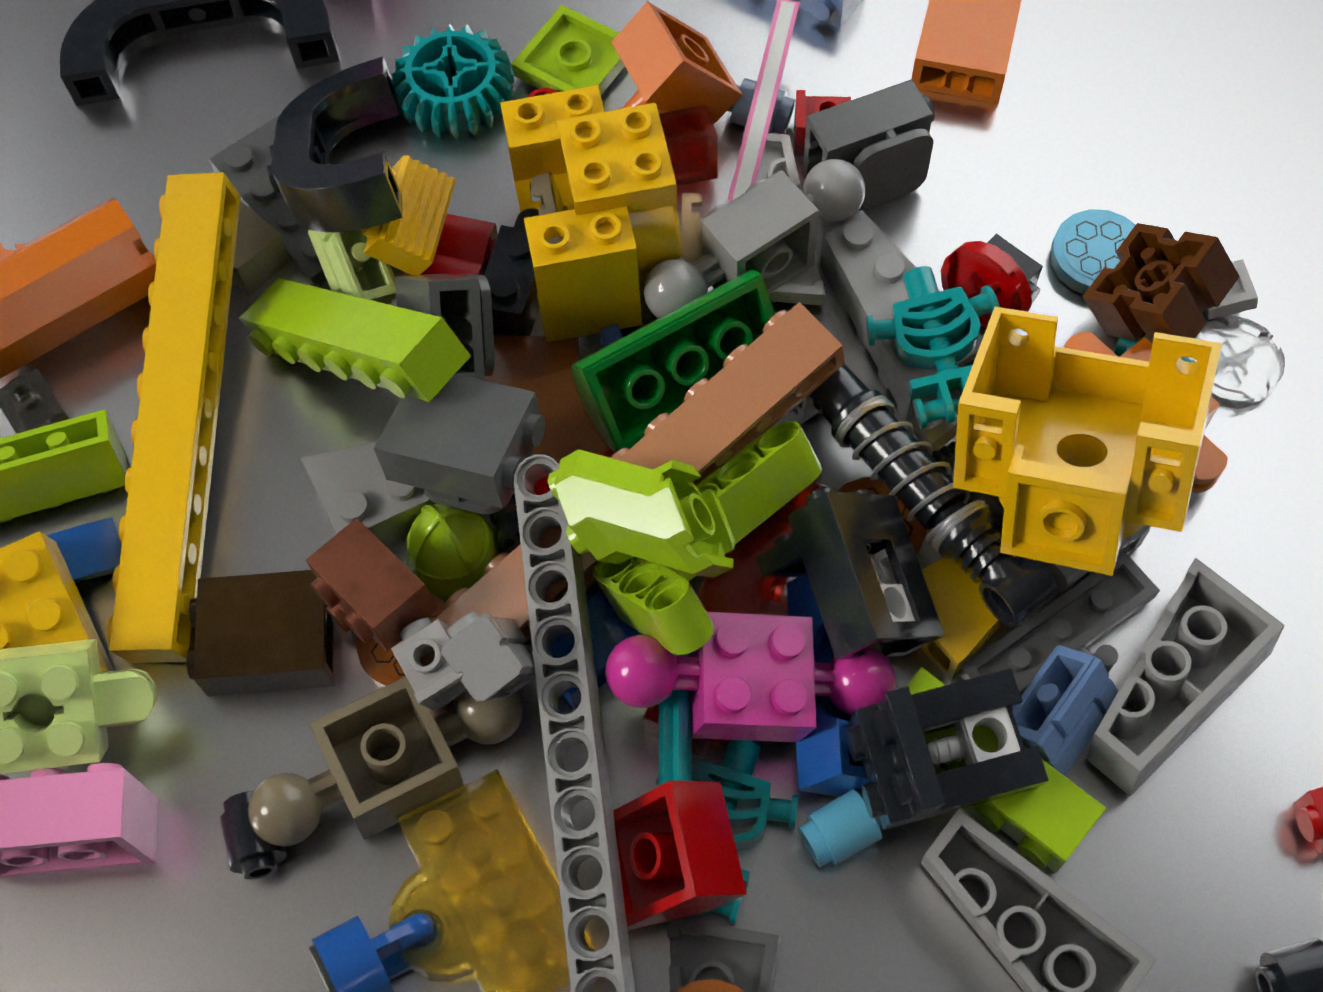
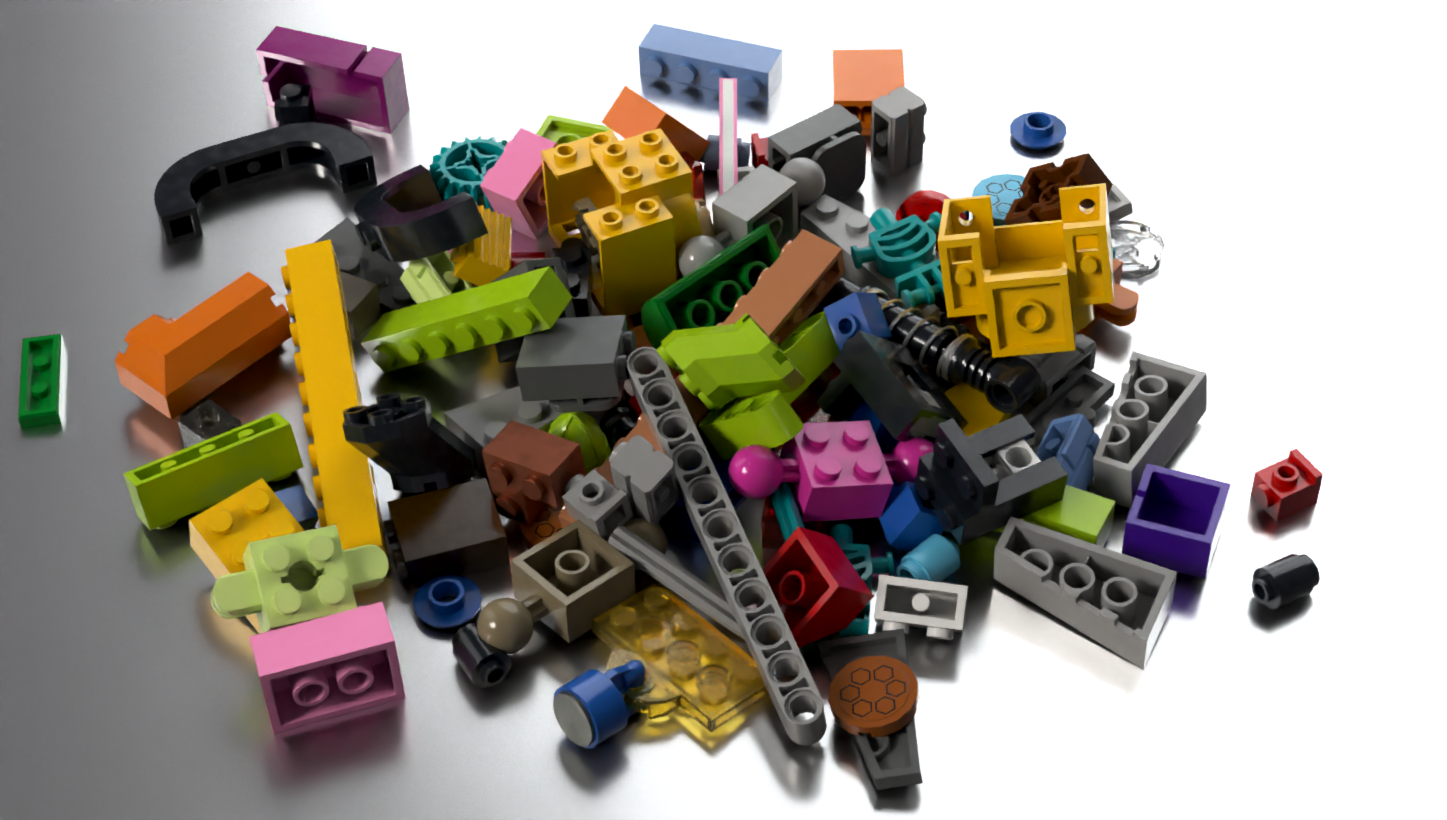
camera: 15 degrees left, 20 degrees down
none -> black brick [342,392,478,494]
none -> blue piece [413,575,482,629]
none -> bright pink brick [480,128,557,240]
none -> light grey axle [608,525,745,640]
none -> blue brick [823,292,892,352]
none -> light grey brick [871,86,927,176]
none -> white brick [874,574,968,640]
none -> blue piece [1010,111,1067,149]
none -> dark purple piece [1122,463,1231,579]

